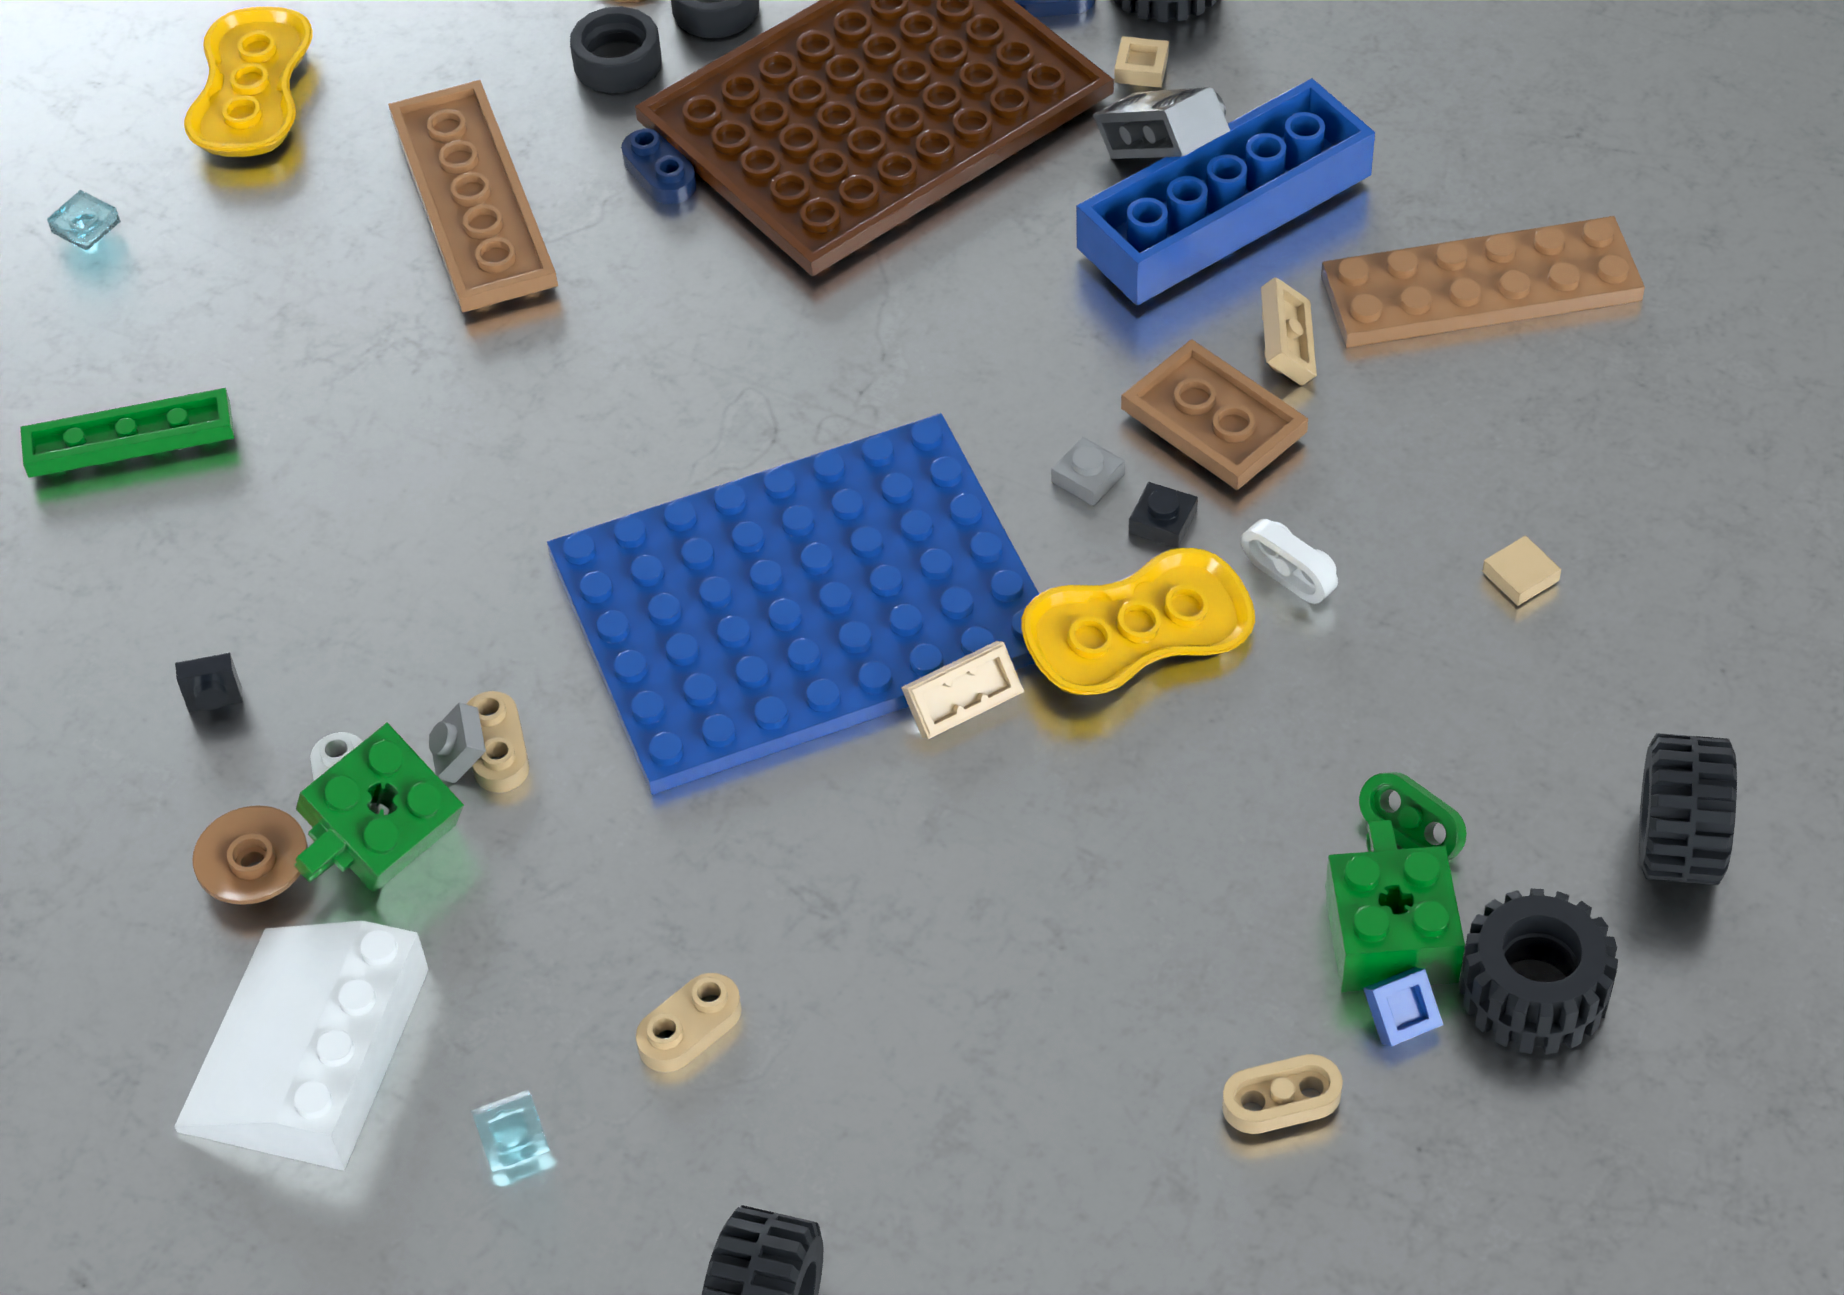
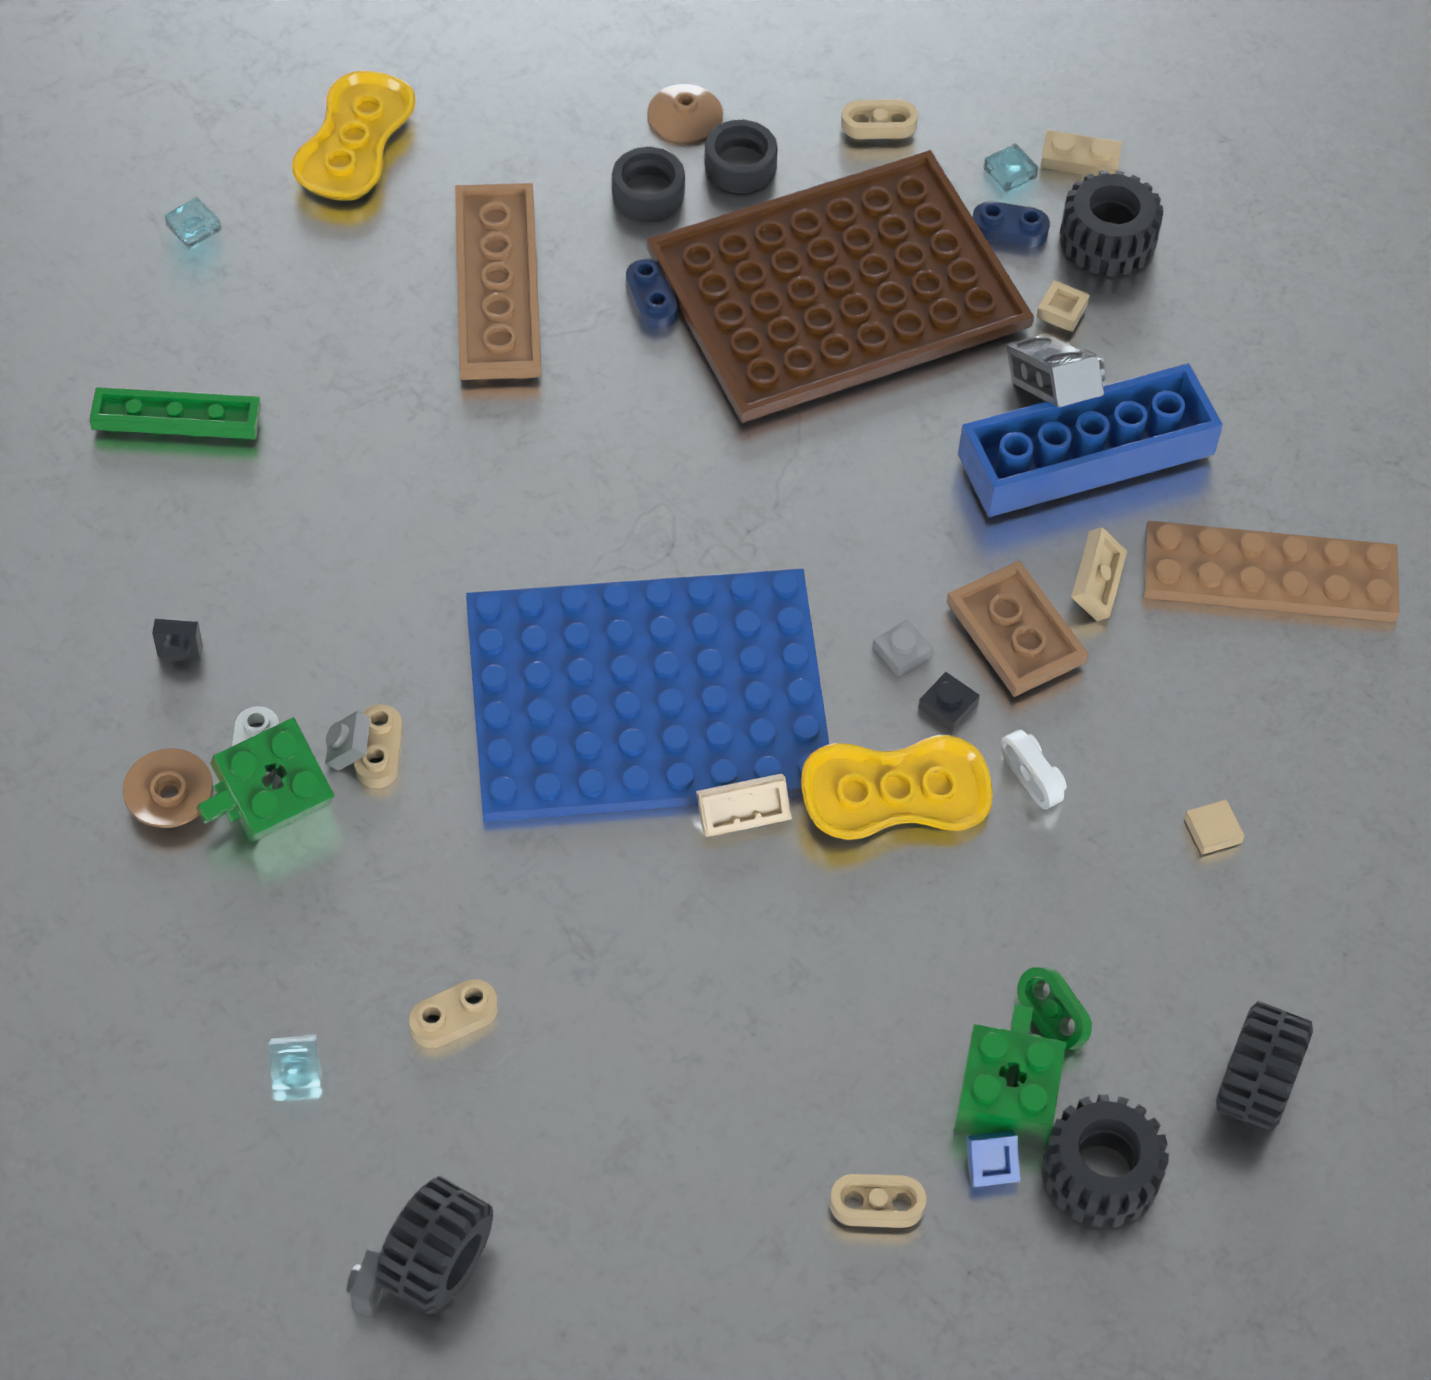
camera: 10 degrees right, 5 degrees up
white slope [174,921,429,1171] -> none

